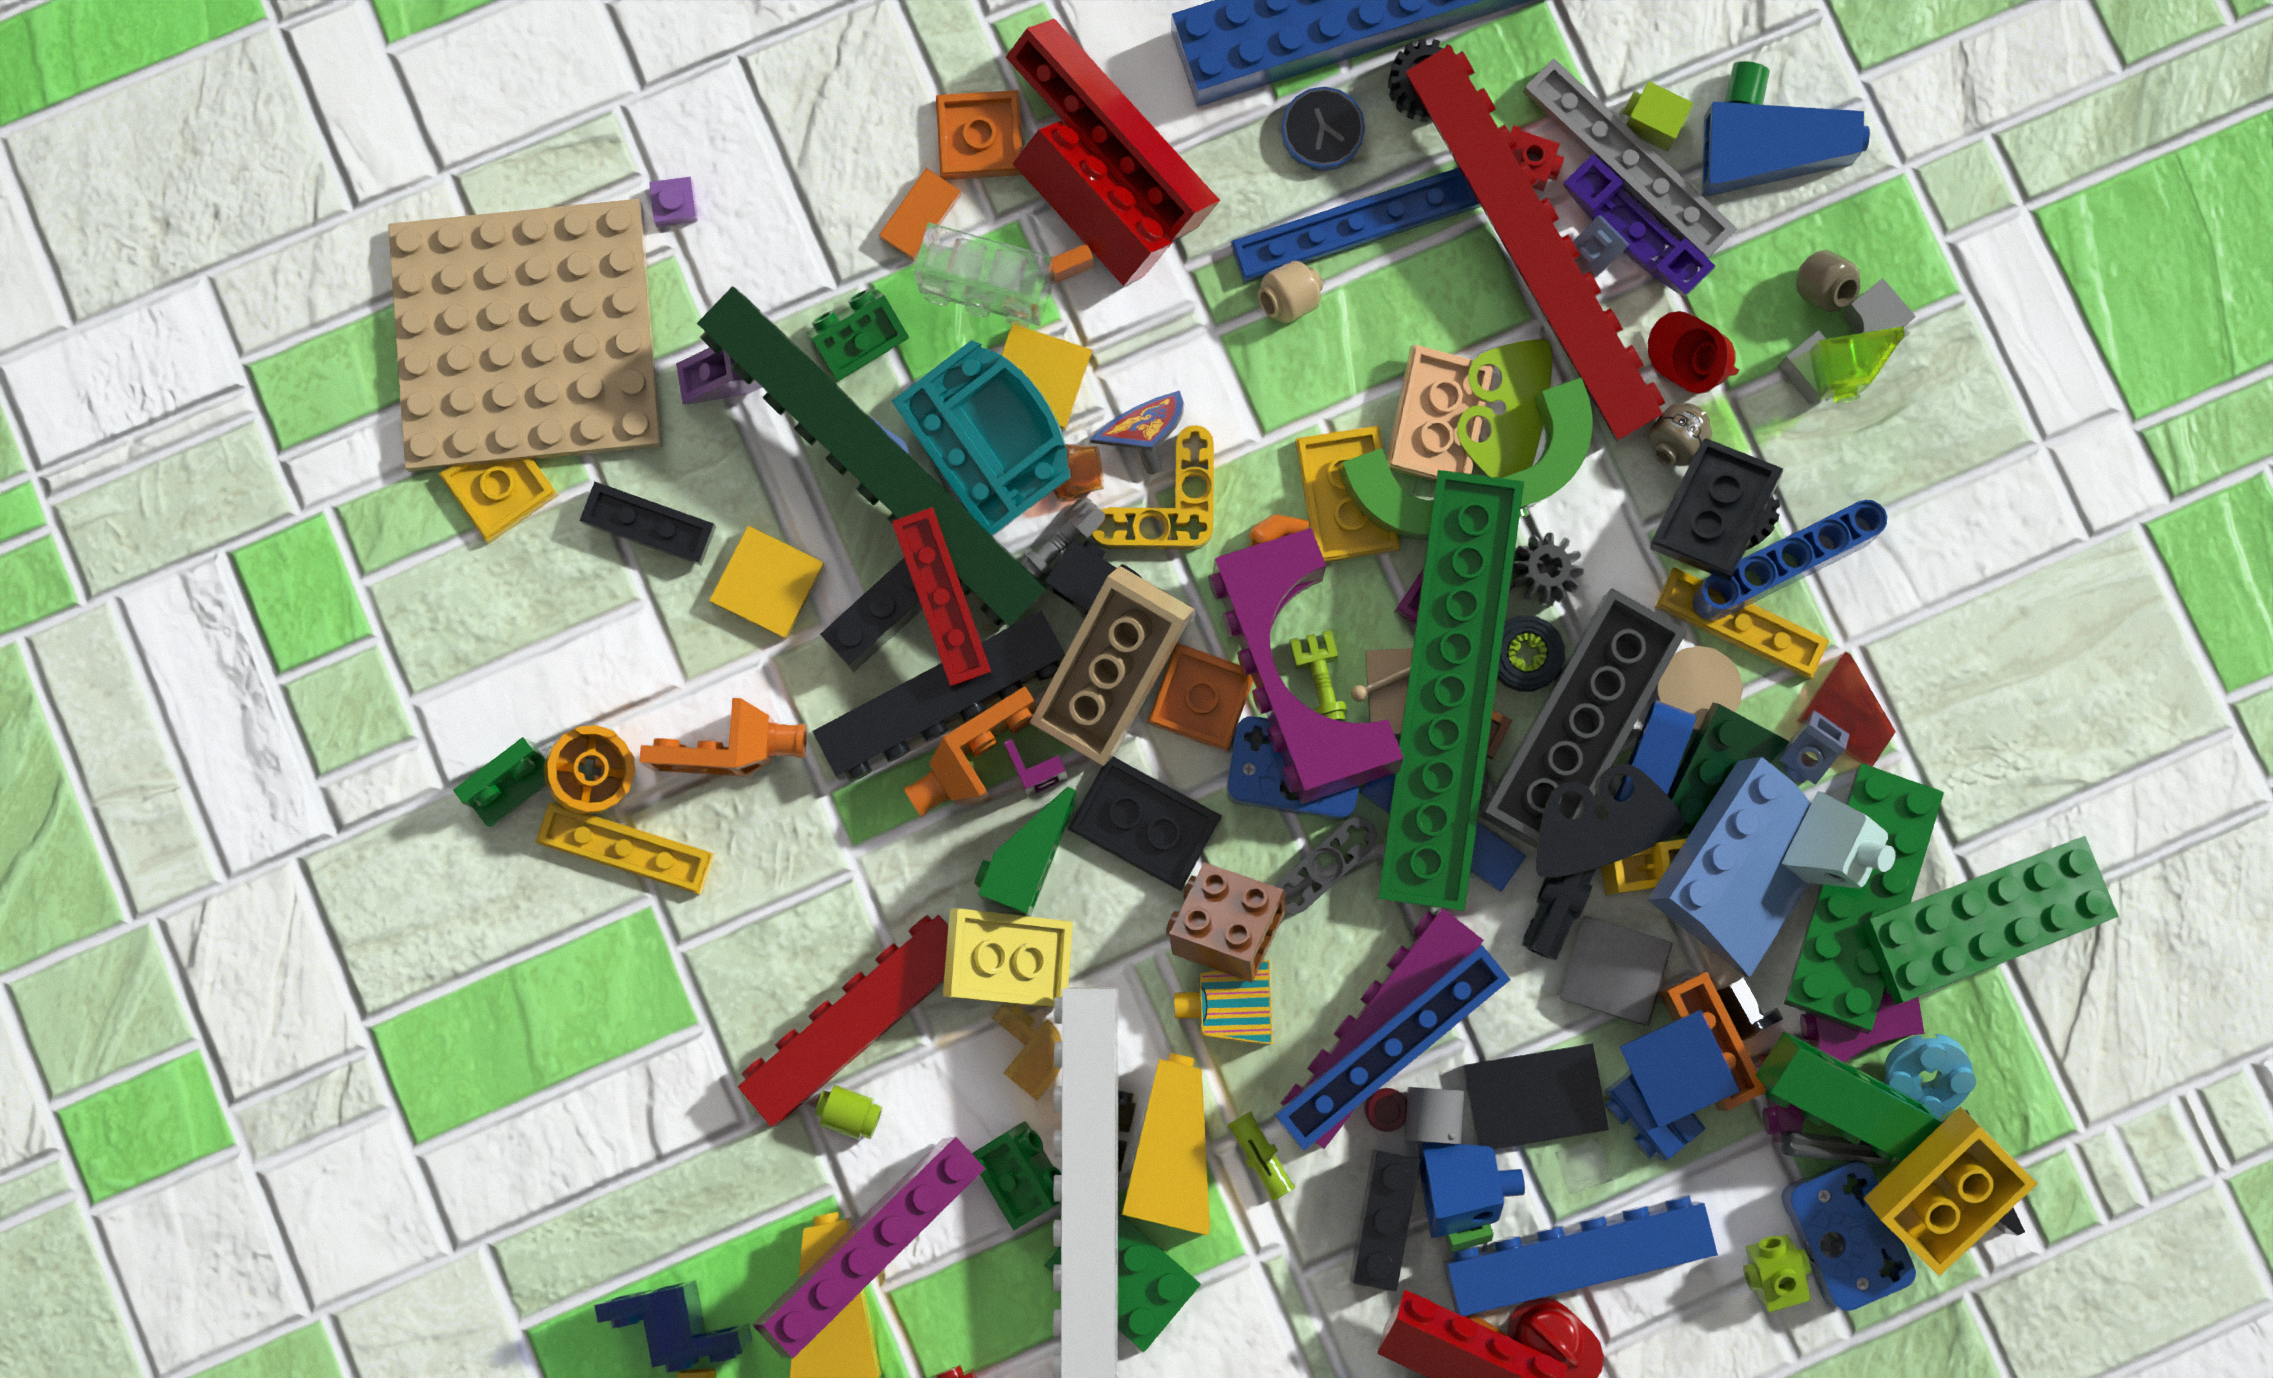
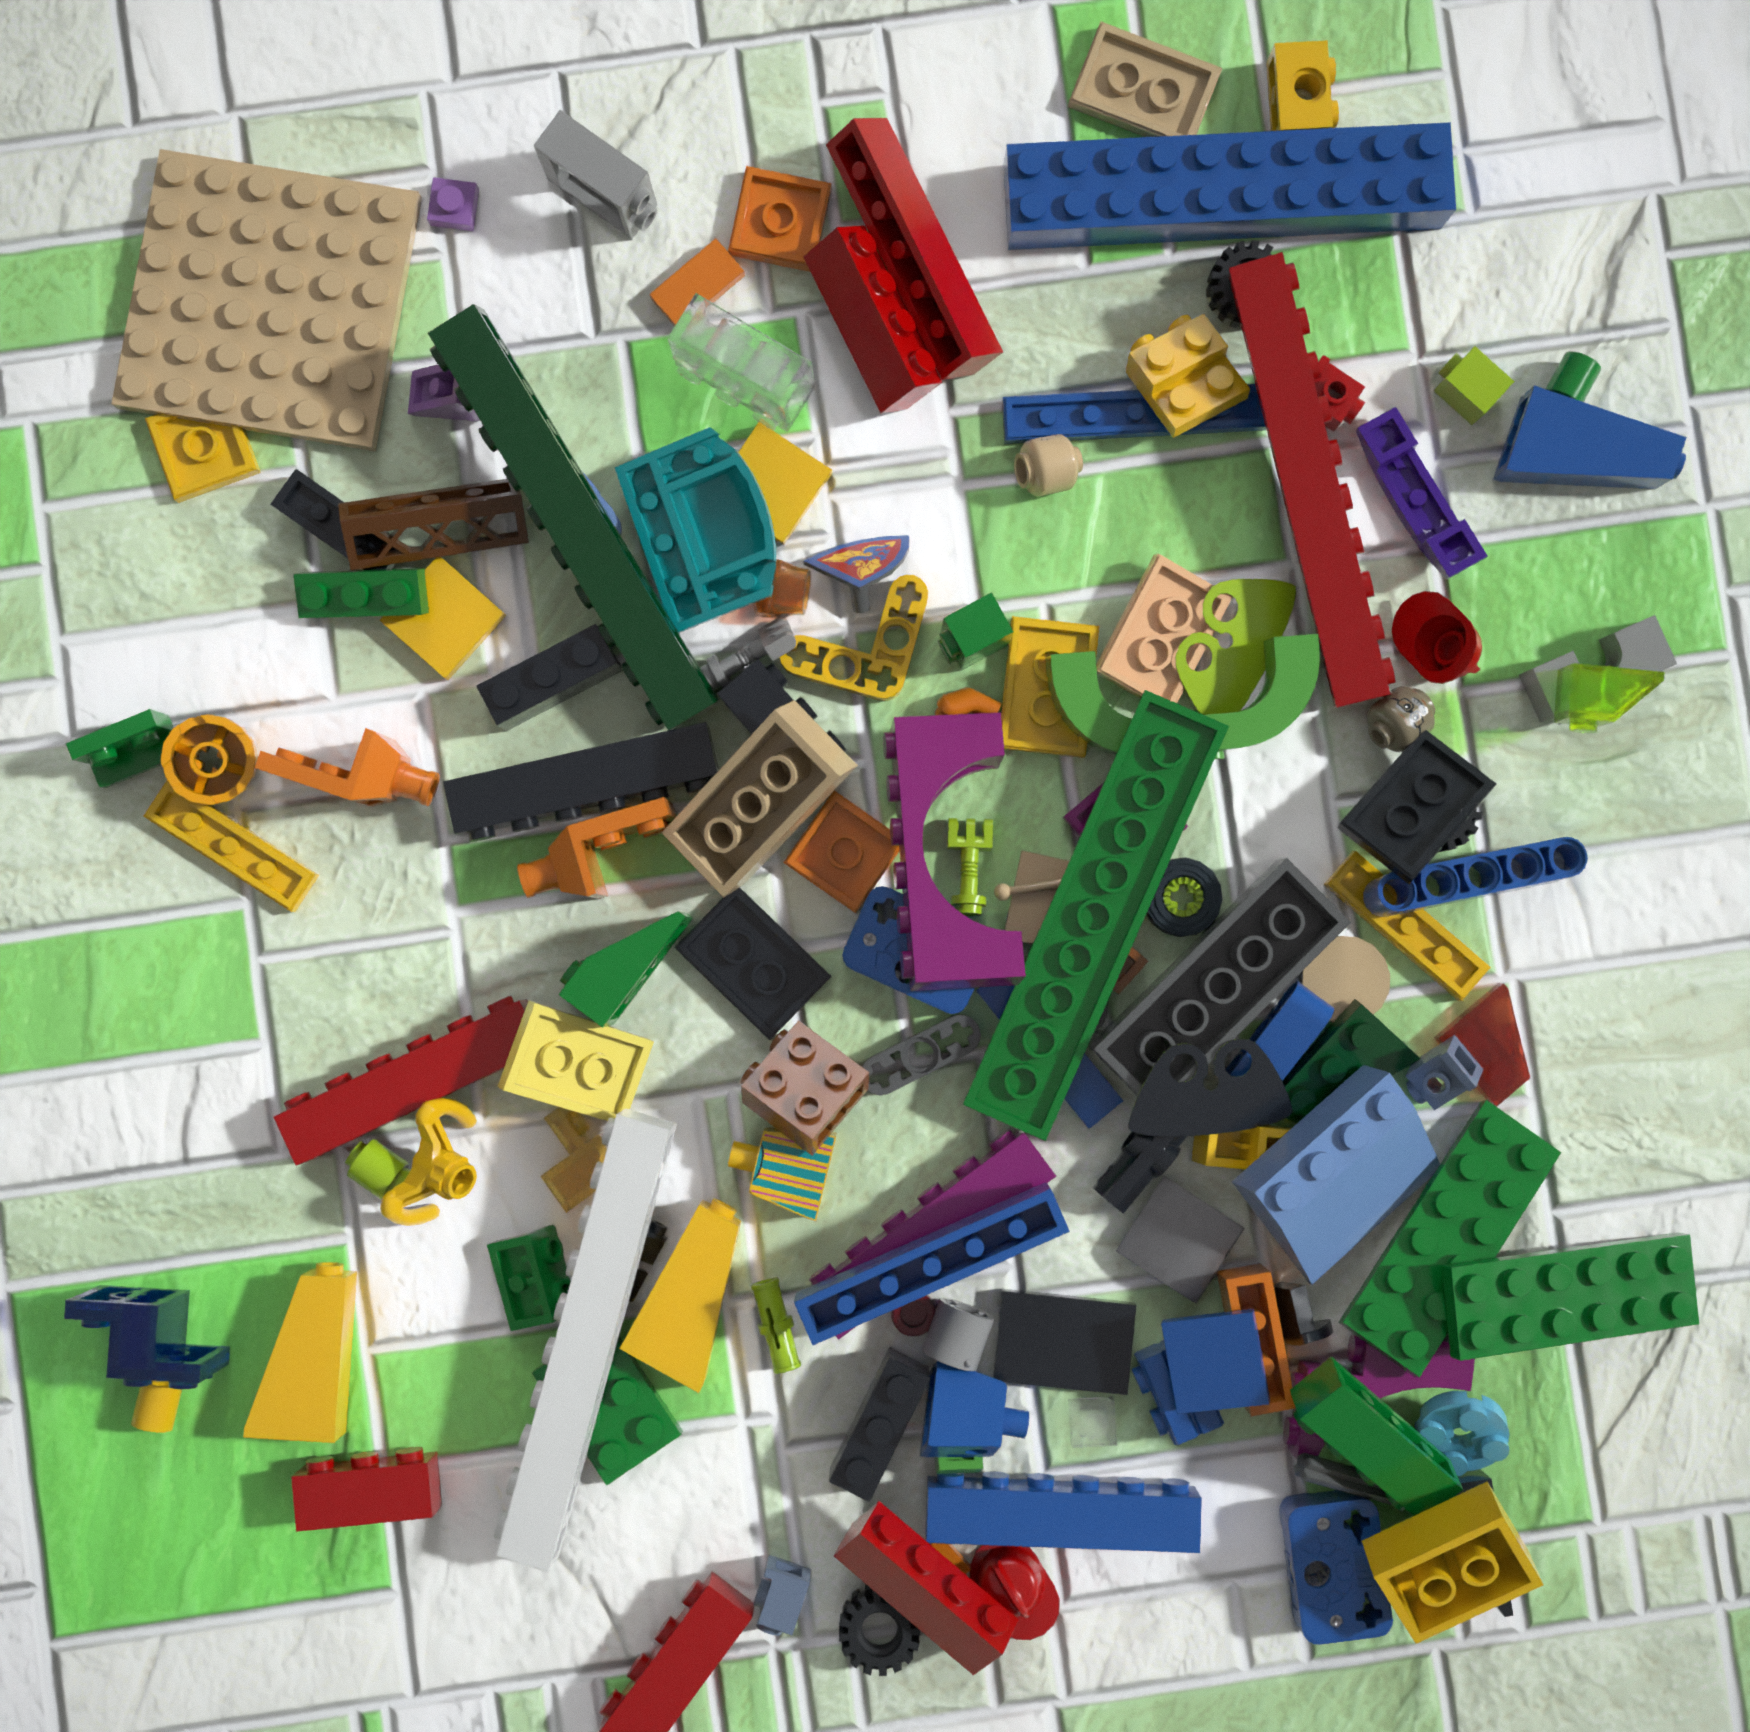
camera: 15 degrees right, 5 degrees up
magenta brick [752,1136,985,1359] -> none
green bracket [807,289,909,382] -> none
red plate [891,507,991,686] -> none
magenta panel [1004,738,1067,797] -> none
orange tile [1049,244,1094,283] -> none
black tile [1281,86,1365,171] -> none
dark grey gear [1512,532,1584,606] -> none
light grey plate [1523,58,1737,259] -> none
sand blue tile [1573,215,1630,276] -> none
lime brick [1743,1234,1812,1313] -> none
light aqua torso [1782,791,1895,888] -> none
dark tan head [1796,250,1860,312] -> none
none -> green plate [293,568,429,618]
none -> reddish brown fence [338,479,529,570]
none -> yellow piece [380,1098,477,1226]
none -> light grey window [533,110,657,240]
none -> green brick [938,592,1013,671]
none -> yellow plate [1126,313,1250,438]

